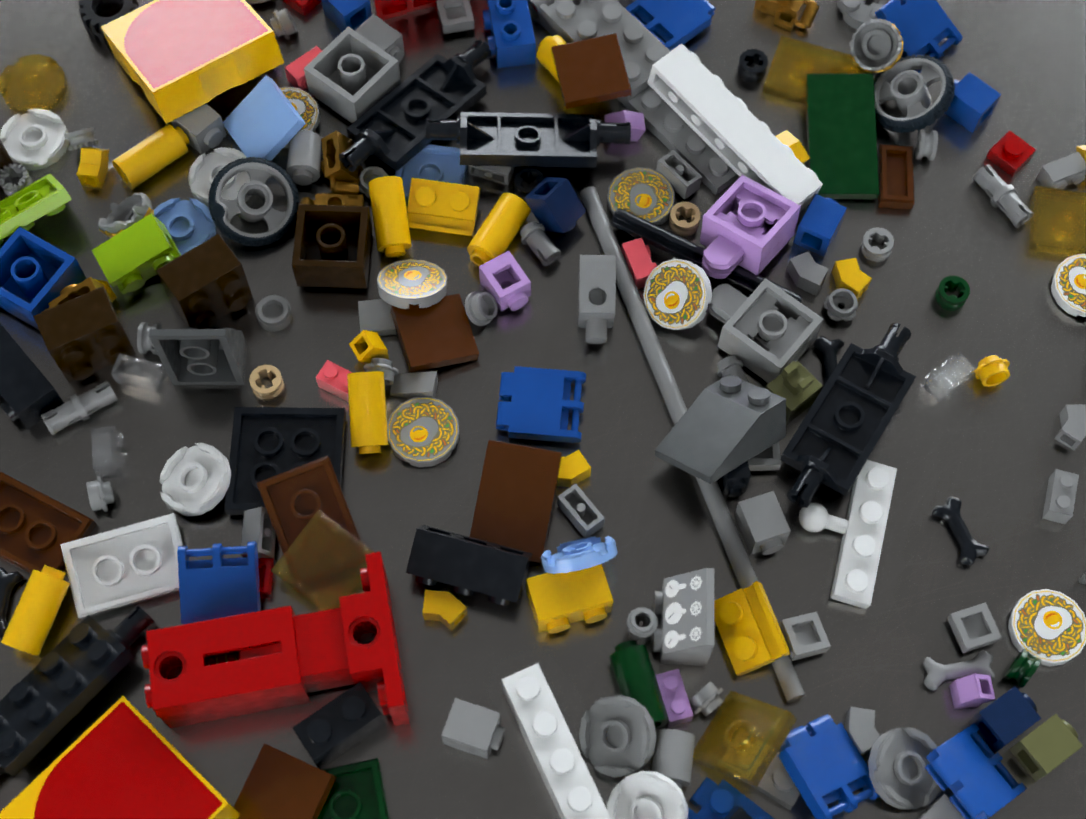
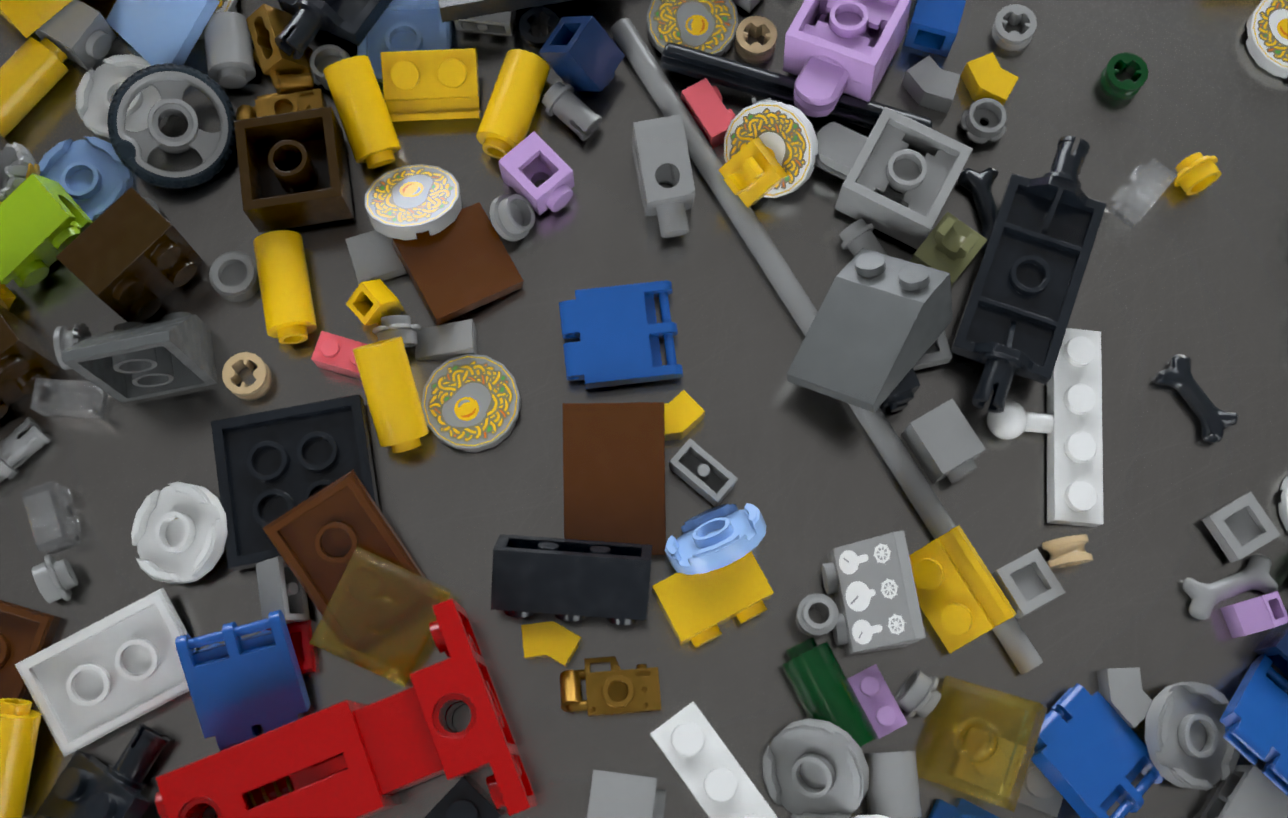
camera: 10 degrees left, 10 degrees up
none -> yellow brick [253,230,317,344]
none -> pearl gold piece [560,656,662,717]
none -> yellow tile [718,137,788,208]
none -> tan bush [1041,534,1093,569]

